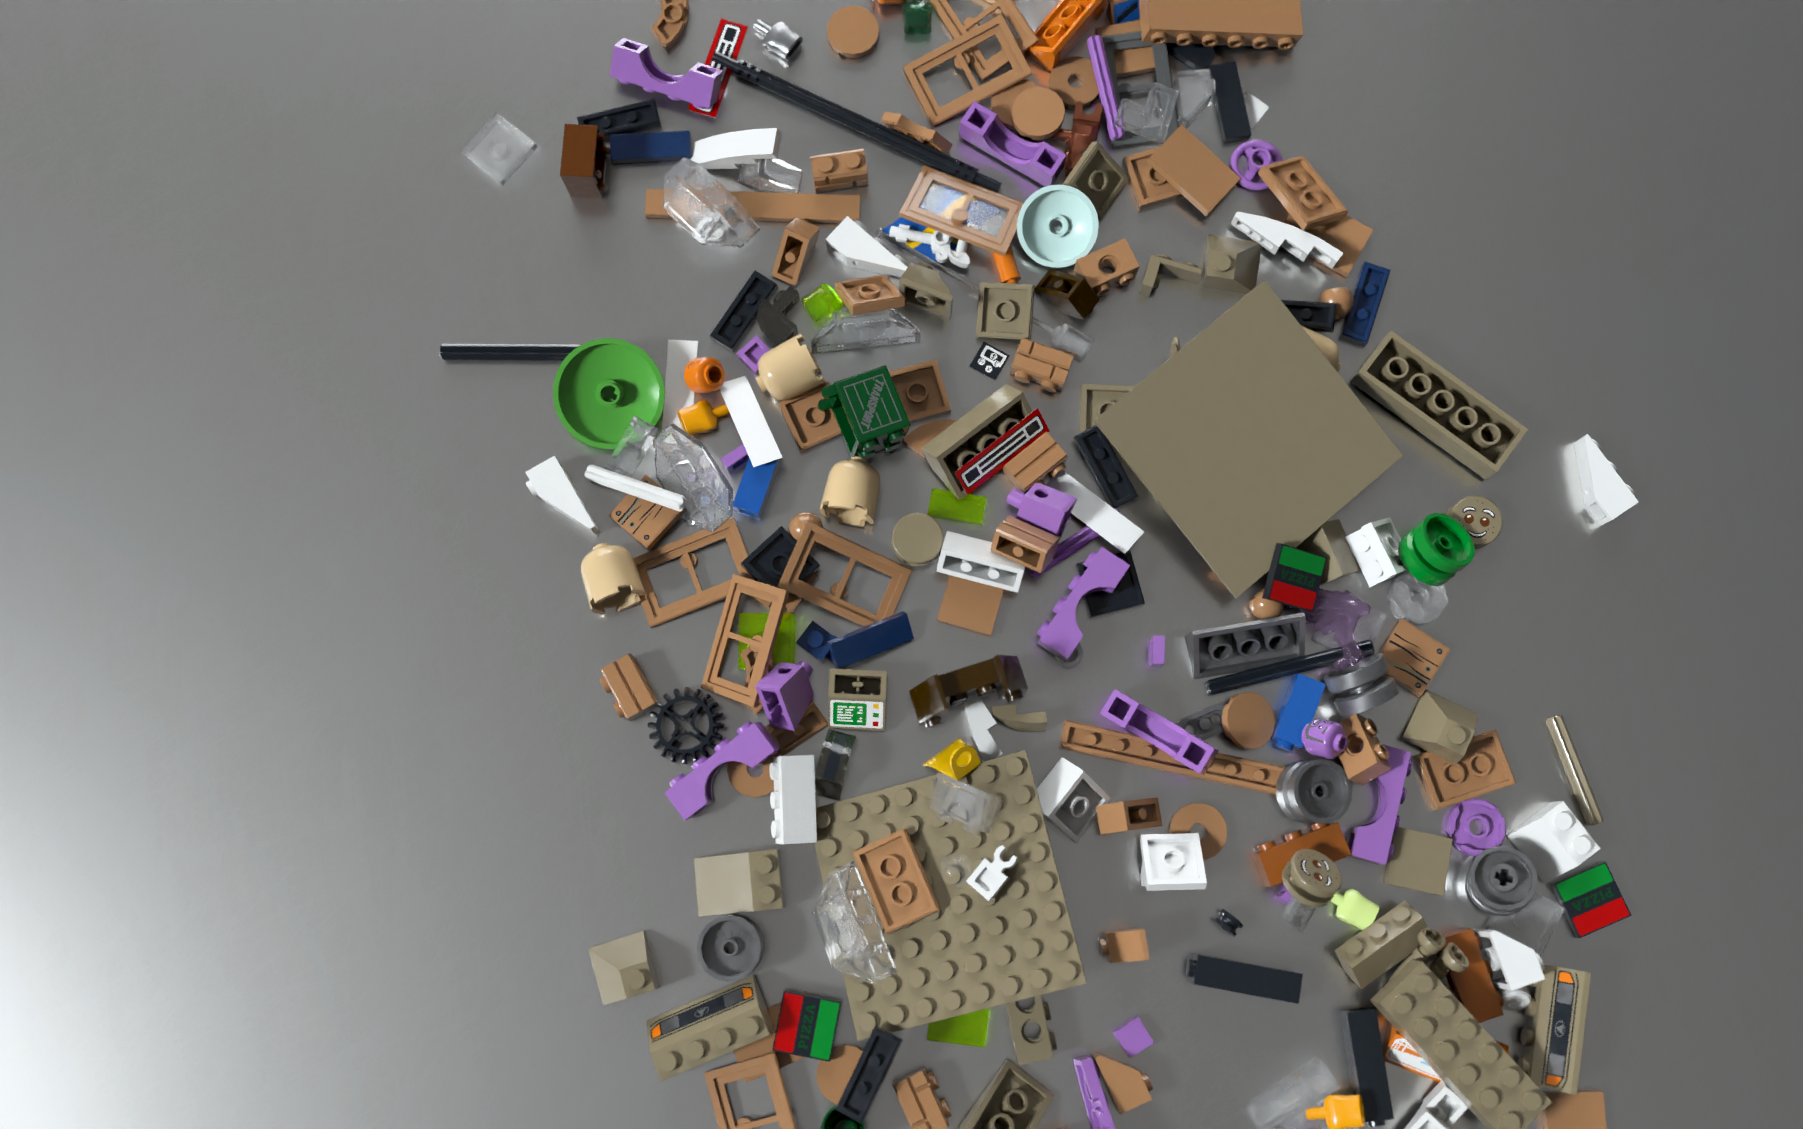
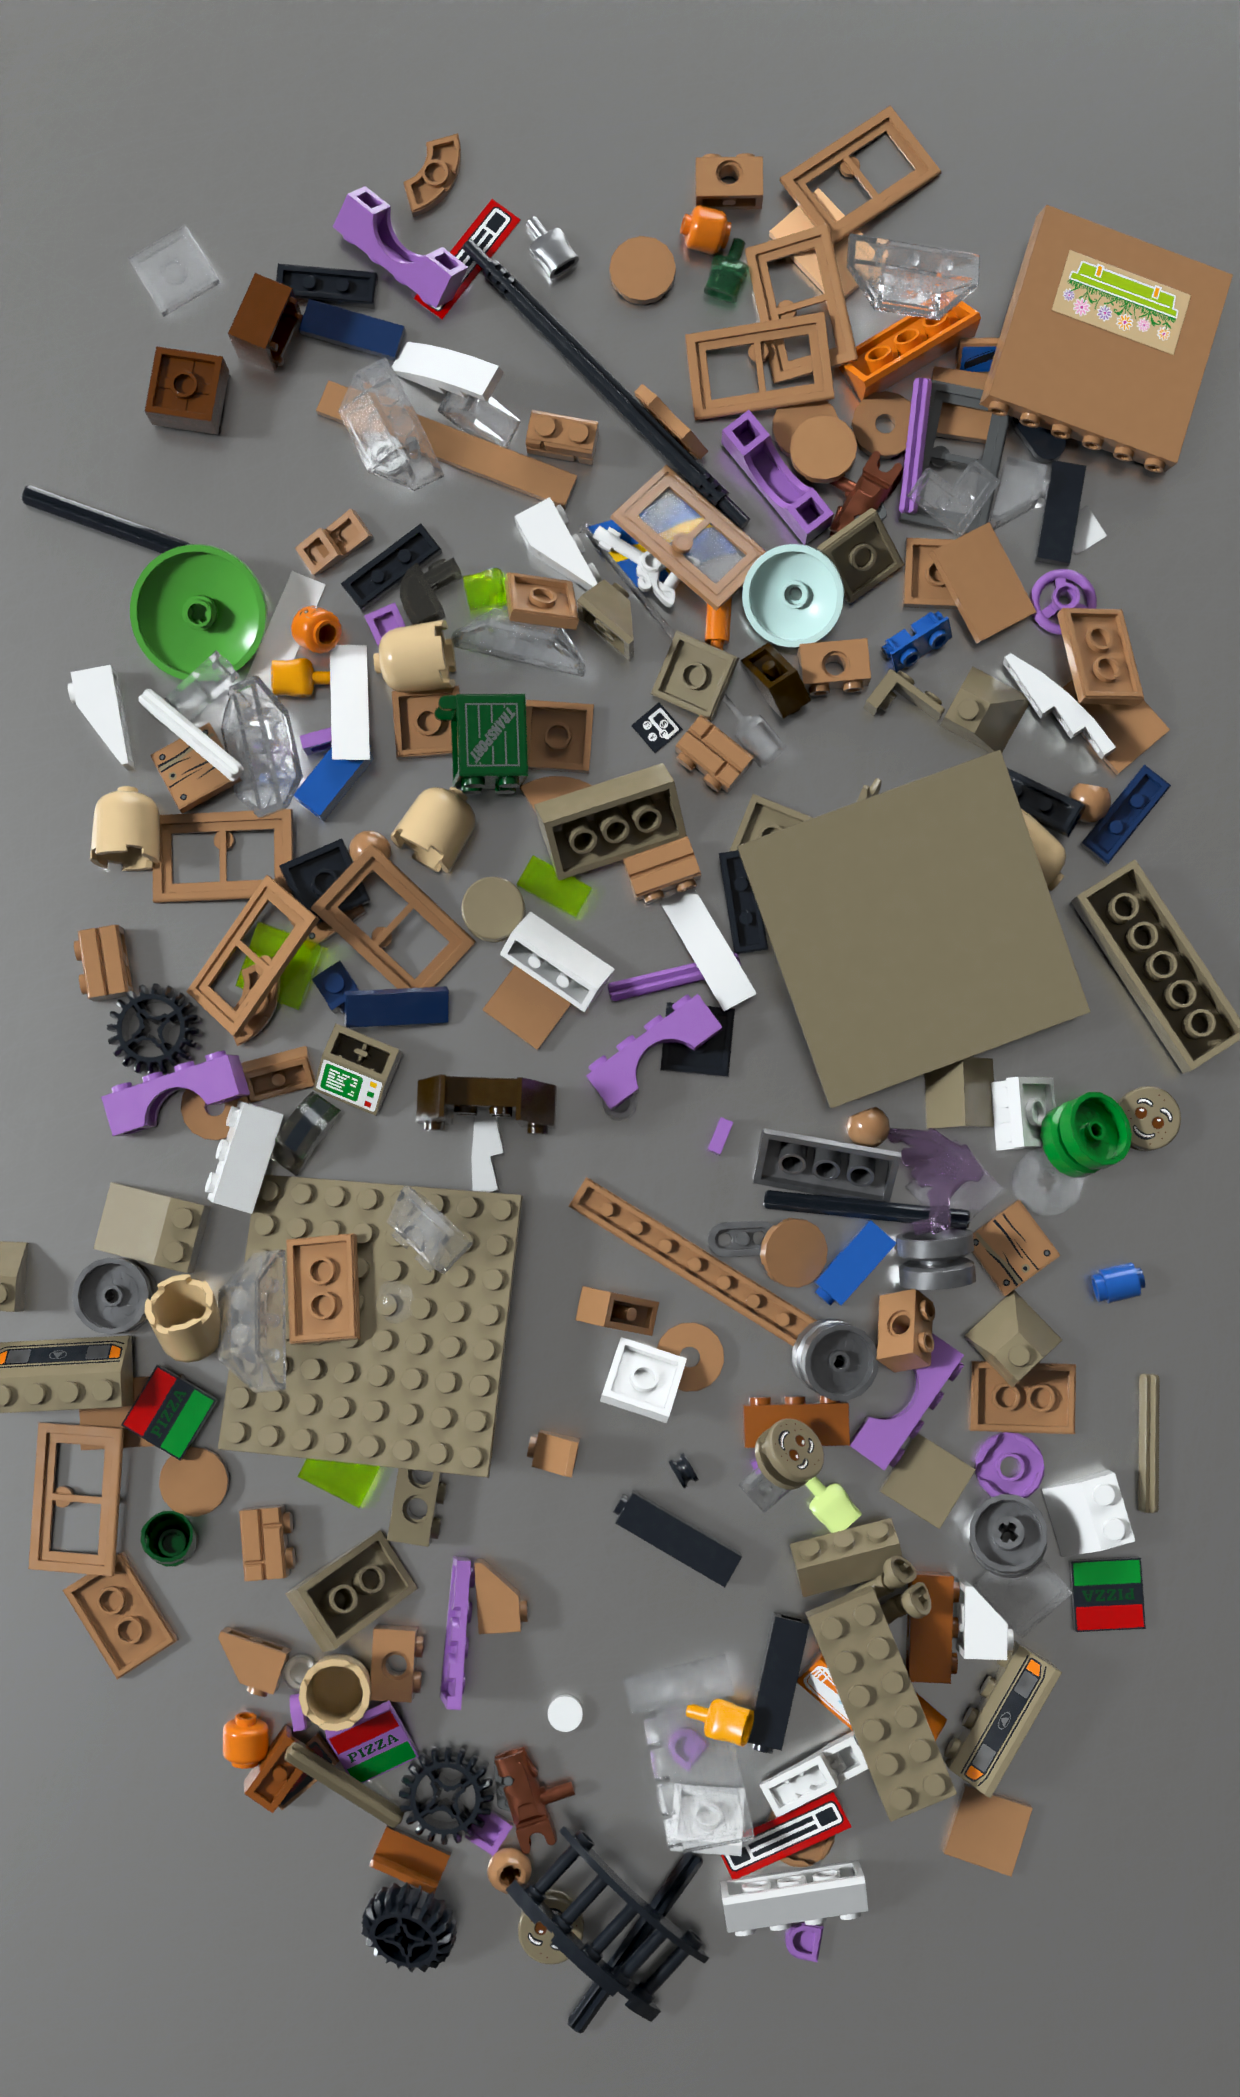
camera: 25 degrees right, 5 degrees up
medium lavender torso [755,661,814,731] -> none
medium nougat slope [771,217,820,286] -> none
black tile [835,1026,903,1124] -> none
yellow piece [923,738,981,781] -> none
sticker [955,408,1050,495] -> none
white plate [966,845,1018,901] -> none
medium nougat brick [990,516,1059,573] -> none
dark tan slope [991,704,1047,732] -> none
medium lavender torso [1006,483,1077,539] -> none
white slope [1037,757,1112,843] -> none
medium lavender arch [1100,689,1219,775] -> none
medium lavender tile [1112,1016,1154,1058] -> none
tile [1262,543,1327,612] -> none
medium lavender head [1301,718,1348,759] -> none
white tile [1499,986,1531,1011] -> none
none -> reddish brown container [145,346,229,435]
none -> tan cylinder [145,1274,224,1363]
none -> medium nougat slope [295,508,373,576]
none -> blue hinge [881,611,952,673]
none -> blue brick [1091,1262,1146,1304]

